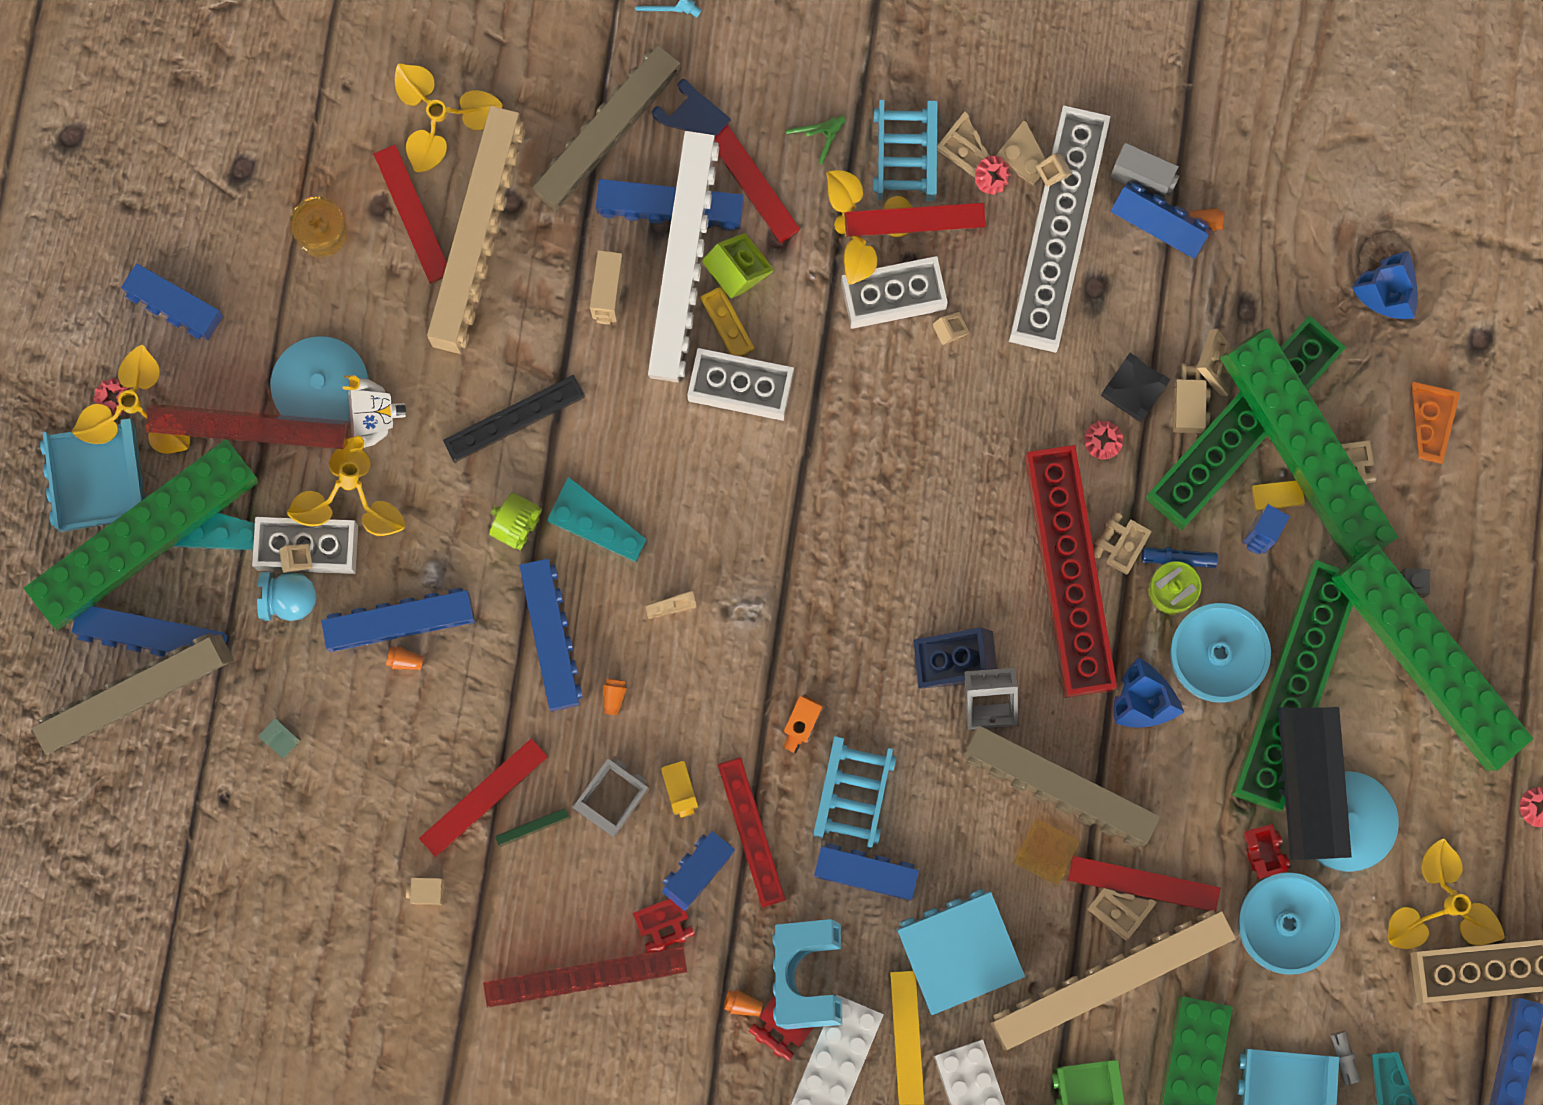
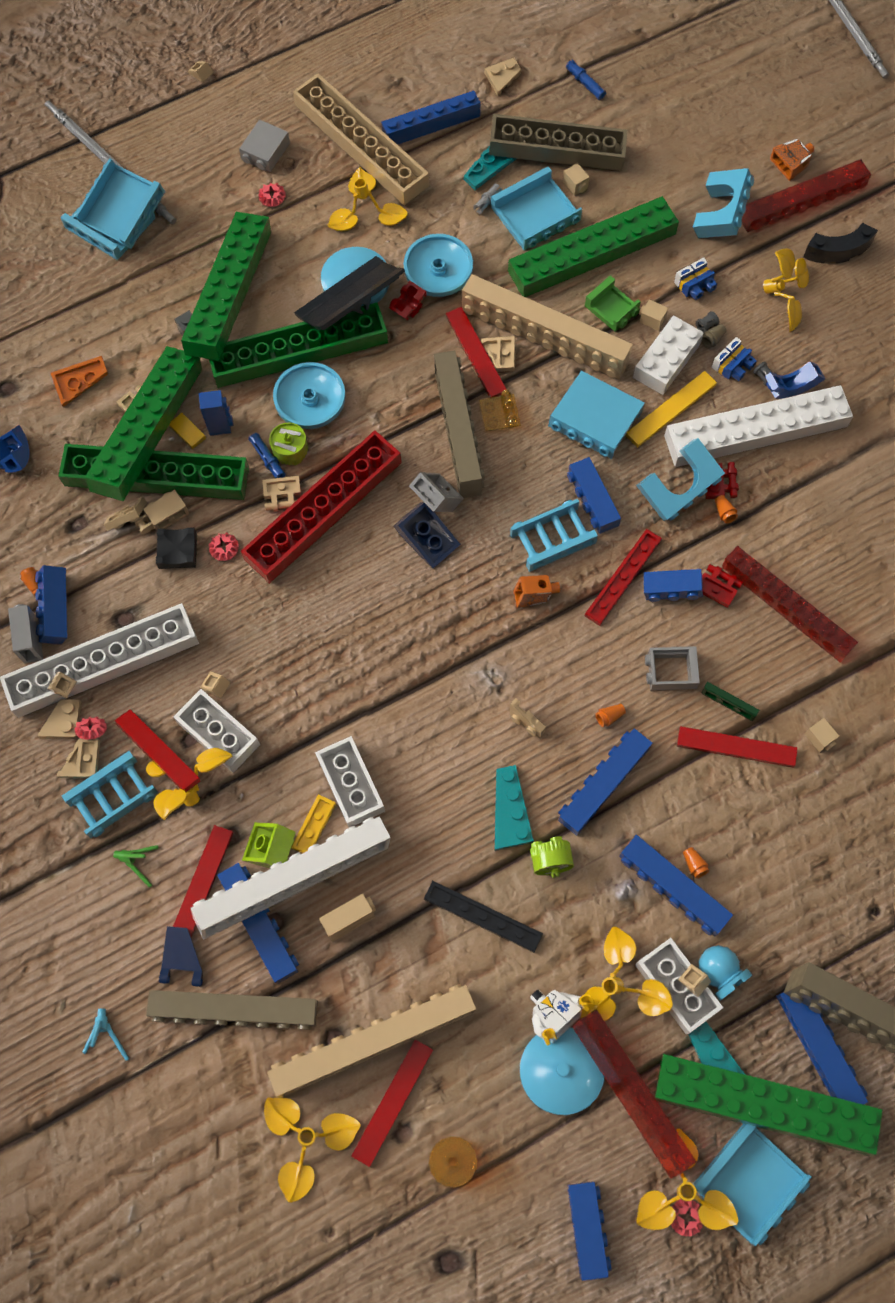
camera: 125 degrees left, 10 degrees down
sand green panel [258,718,300,758] -> none
yellow bracket [661,761,699,818] -> none
blue brick [1114,658,1184,728] -> none

